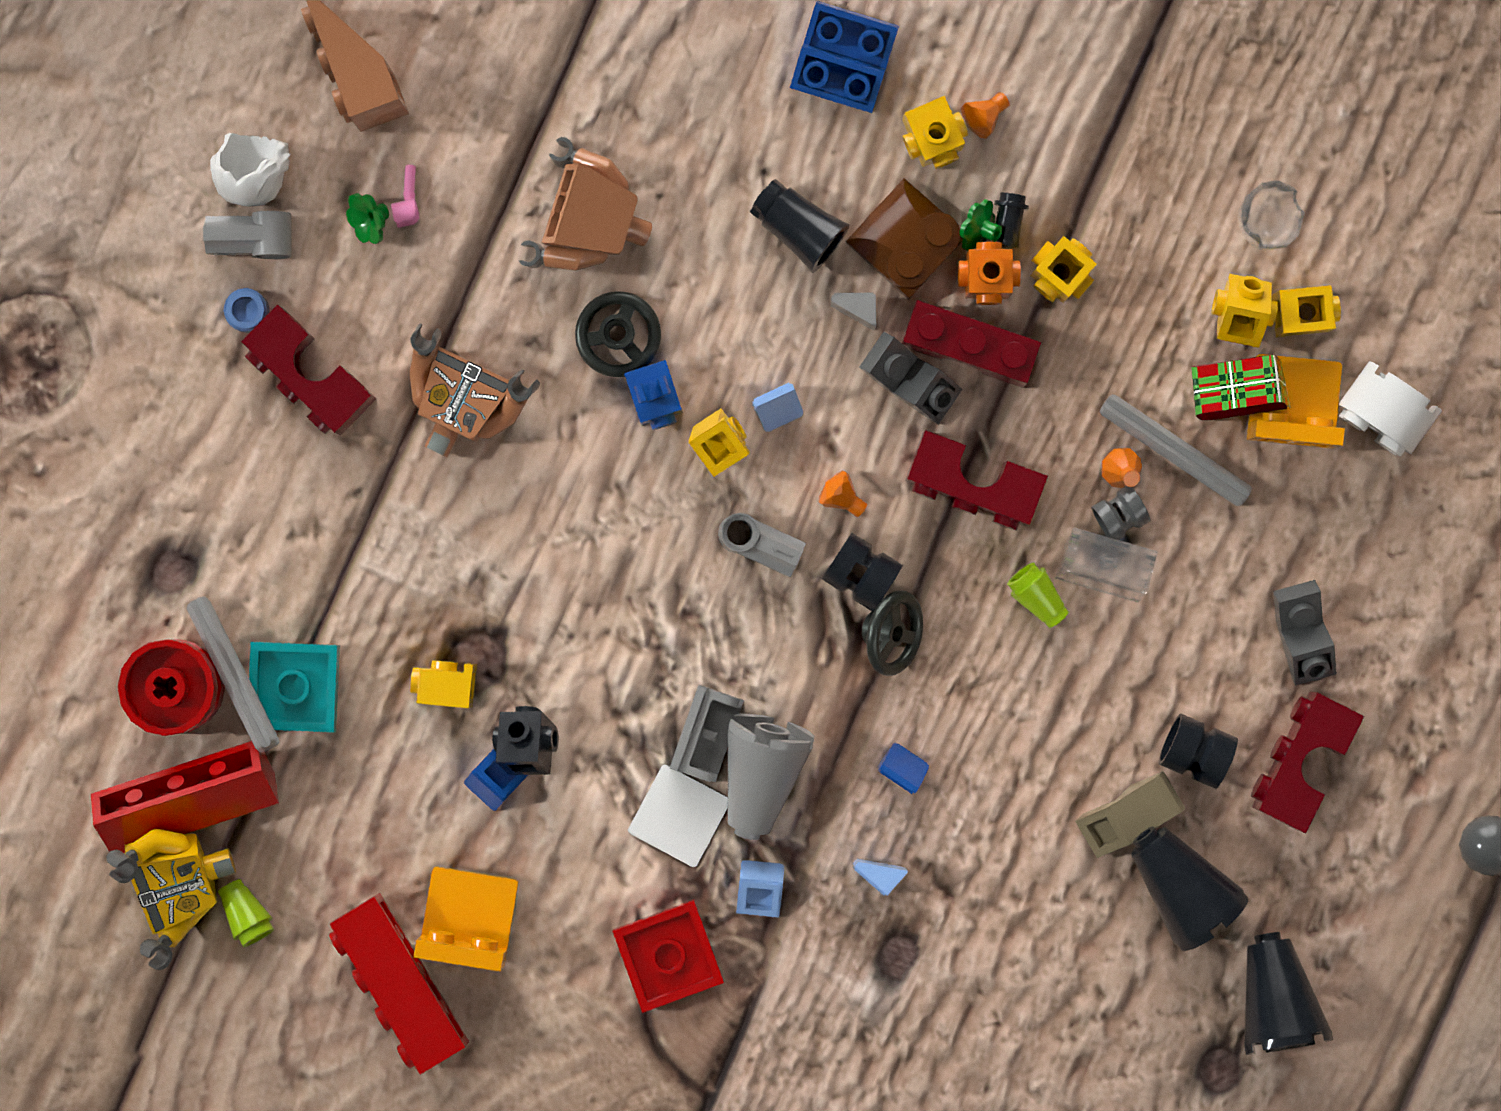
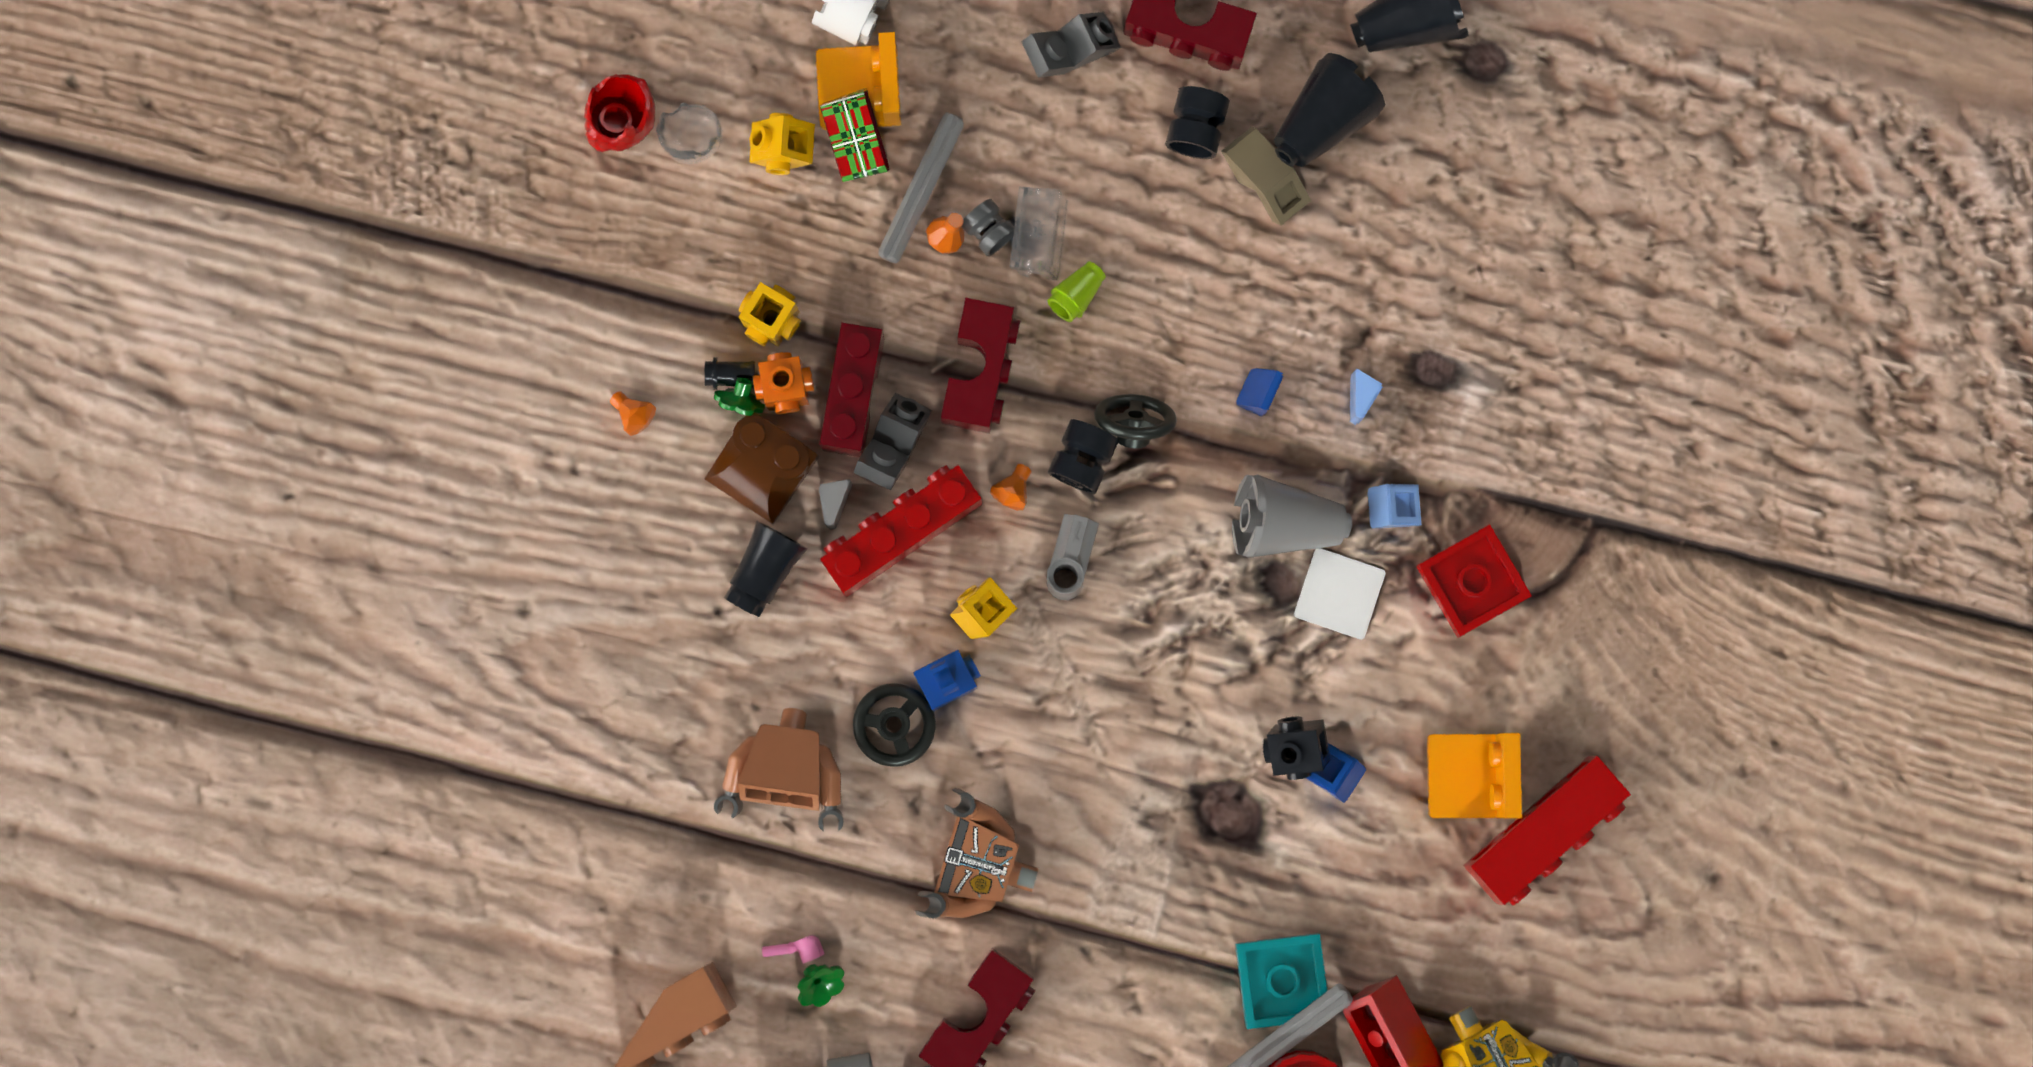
camera: 100 degrees left, 5 degrees down
lime cone [218,879,274,947] -> none
yellow brick [410,660,477,709] -> none
light grey hinge [670,685,744,782] -> none
light blue slope [752,383,803,432] -> none
blue slope [790,1,899,113] -> none
yellow brick [902,95,968,169] -> none
yellow brick [1272,285,1341,338] -> none
none -> red hair [584,74,656,152]
none -> red brick [820,465,982,598]

